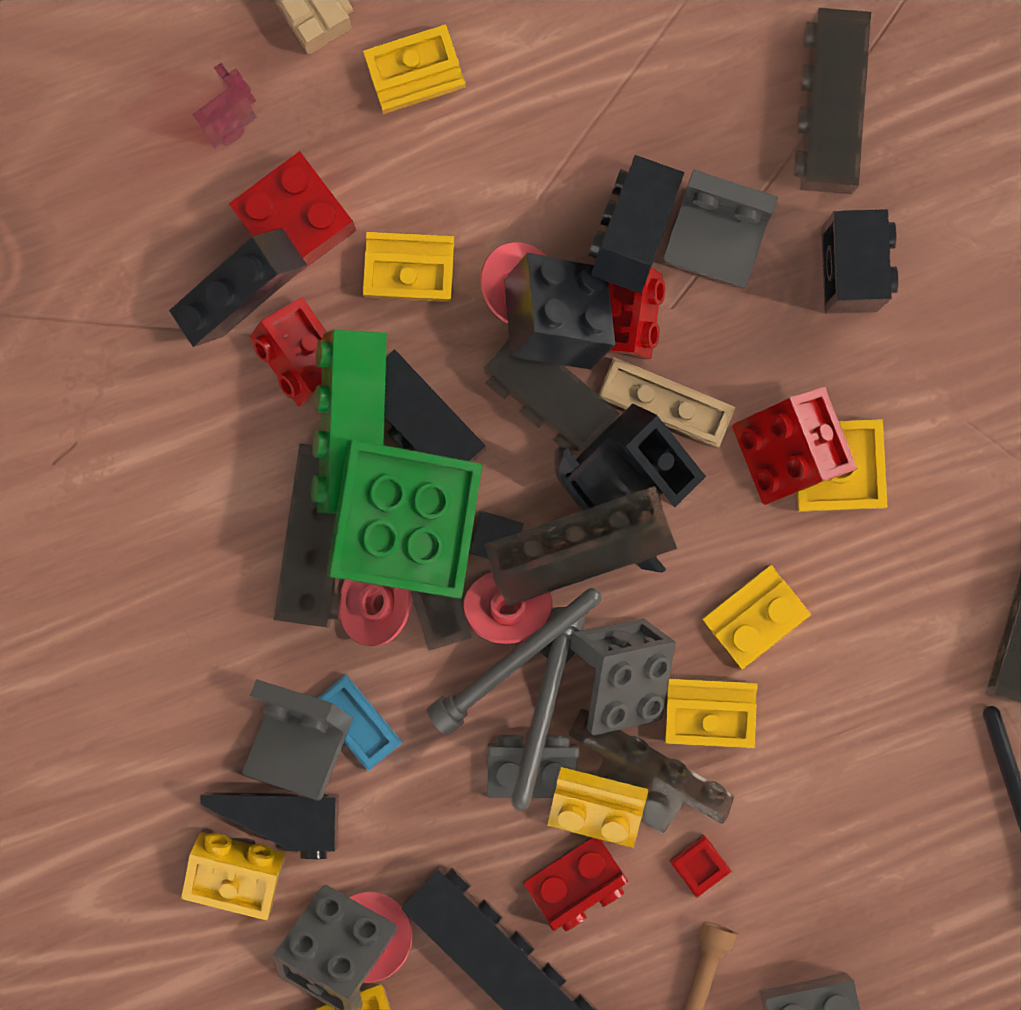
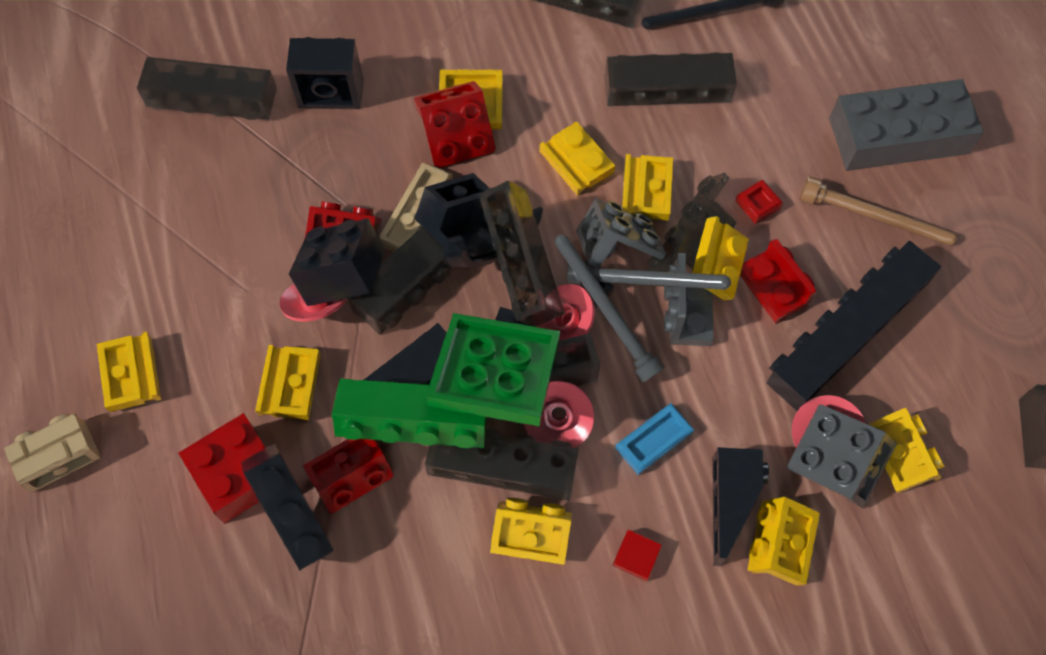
camera: 85 degrees left, 20 degrees down
clear pink bracket [193,62,257,148] -> none
dark grey bracket [243,679,353,801] -> none
black brick [588,155,685,294] -> none
dark grey bracket [663,169,778,288] -> none
none -> yellow bracket [490,497,572,565]
none -> clear smoke brick [605,52,737,107]
none -> red tile [612,529,662,582]

